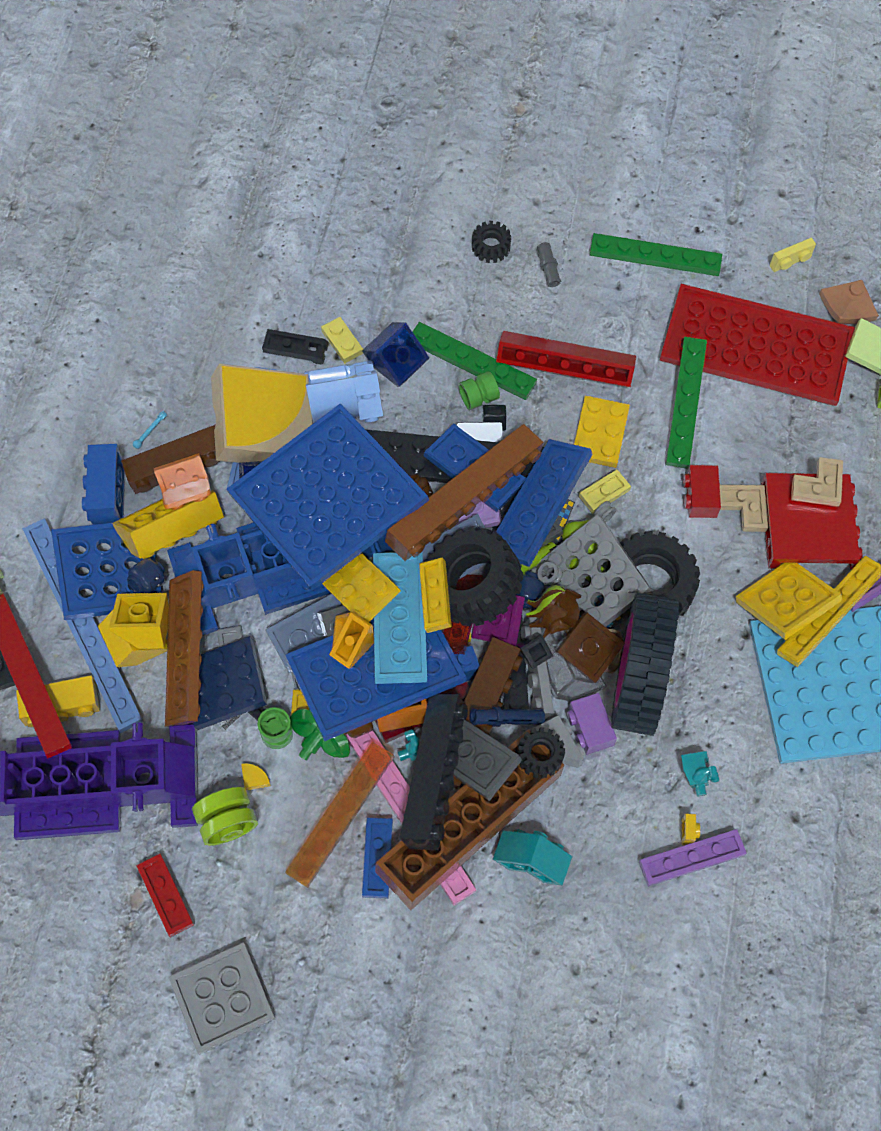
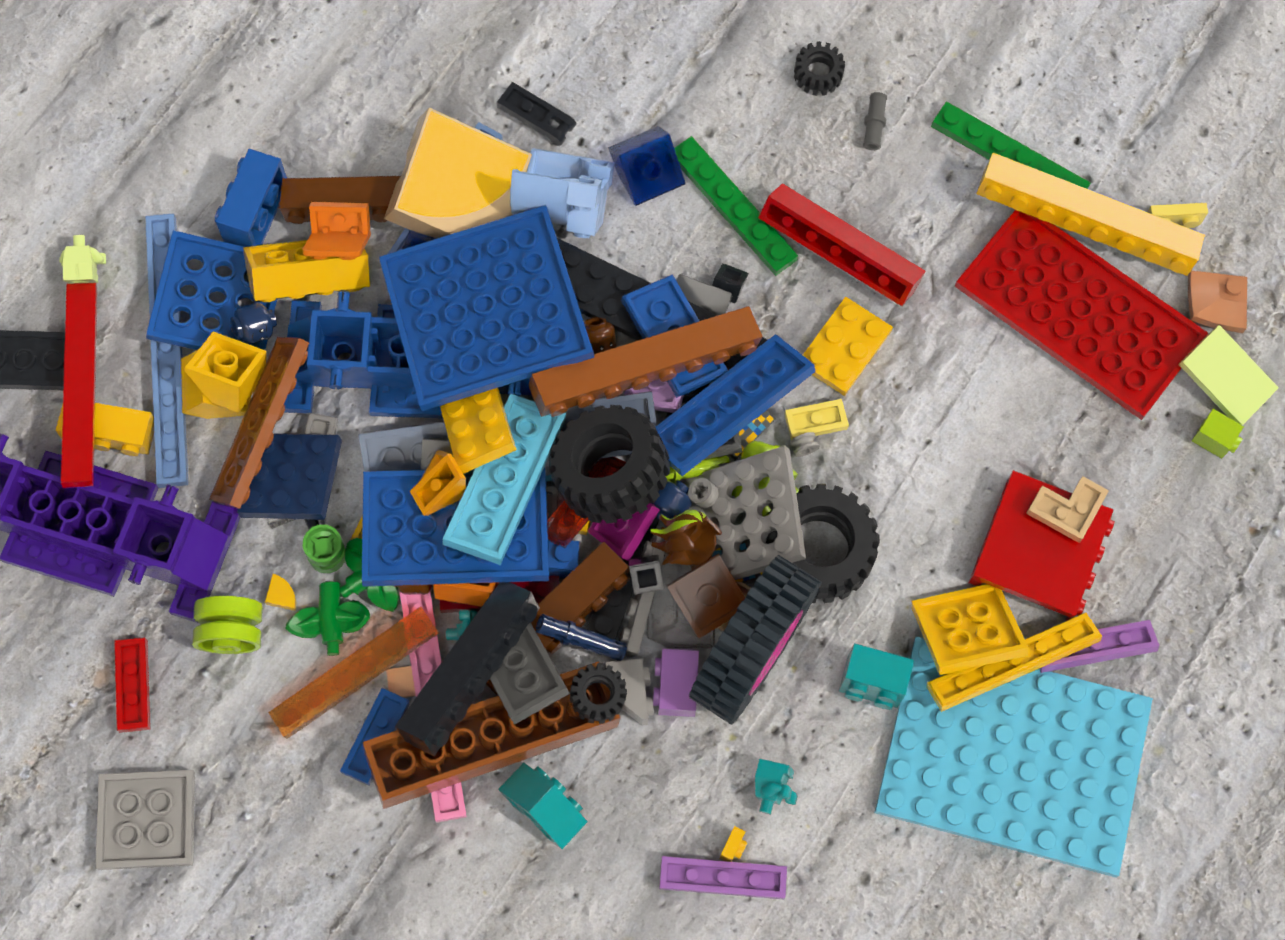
camera: 20 degrees right, 5 degrees up
medium azure hinge [133,411,167,449] -> none
light yellow plate [321,317,364,364] -> none
yellow tile [419,557,451,633] -> none
bright green wheel [458,371,500,410] -> none
green plate [665,337,707,469] -> none
red brick [683,465,721,518] -> none
tan plate [720,485,768,532] -> none
none -> green plant [285,582,370,656]
none -> light nougat piece [386,666,416,698]
none -> teal brick [839,643,914,710]
none -> yellow brick [976,153,1205,276]

